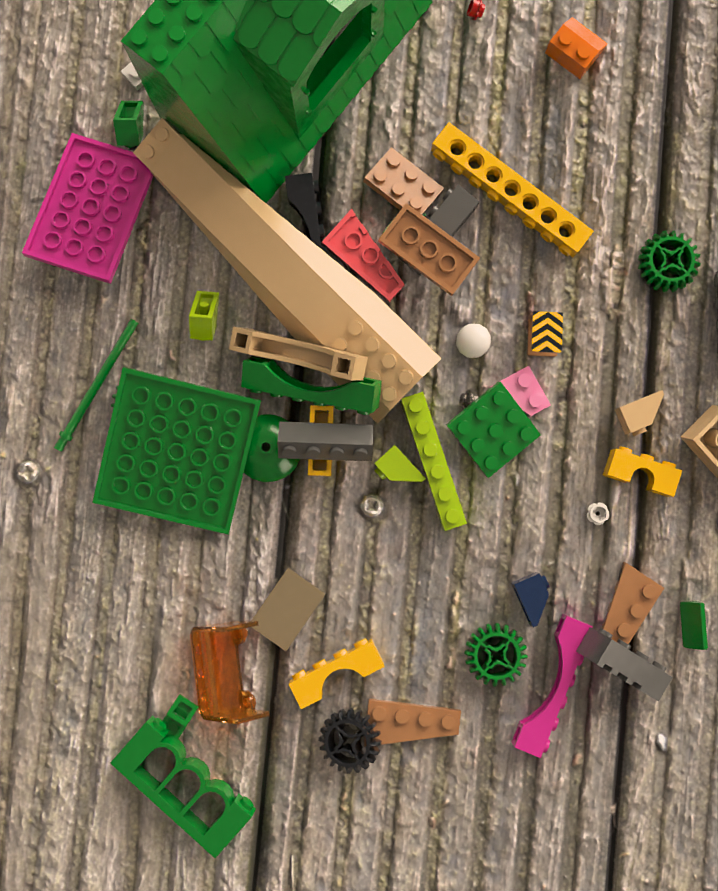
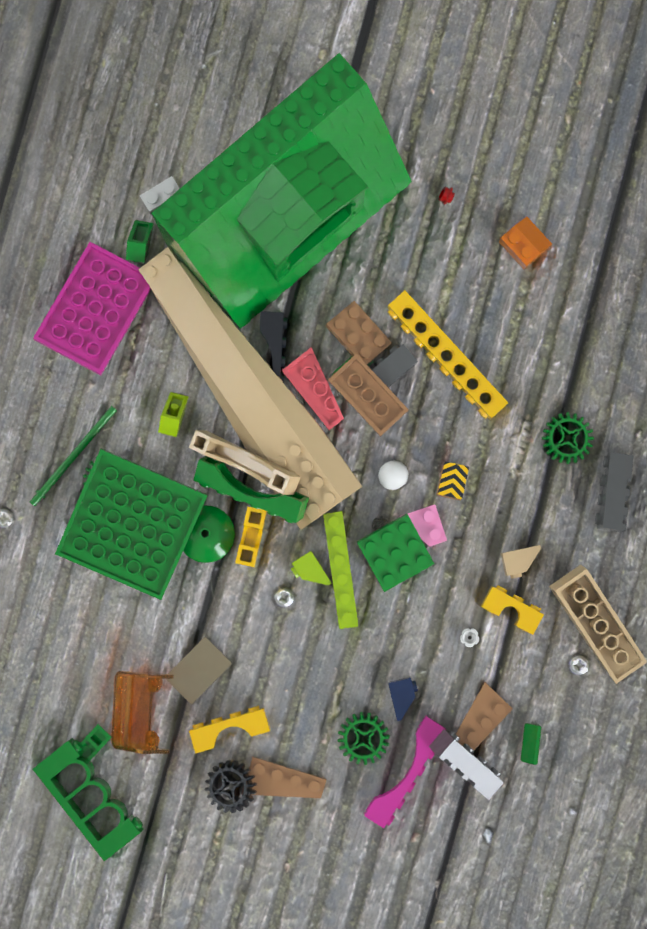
camera: 10 degrees right, 0 degrees up
dark grey brick [277,422,373,461] -> none

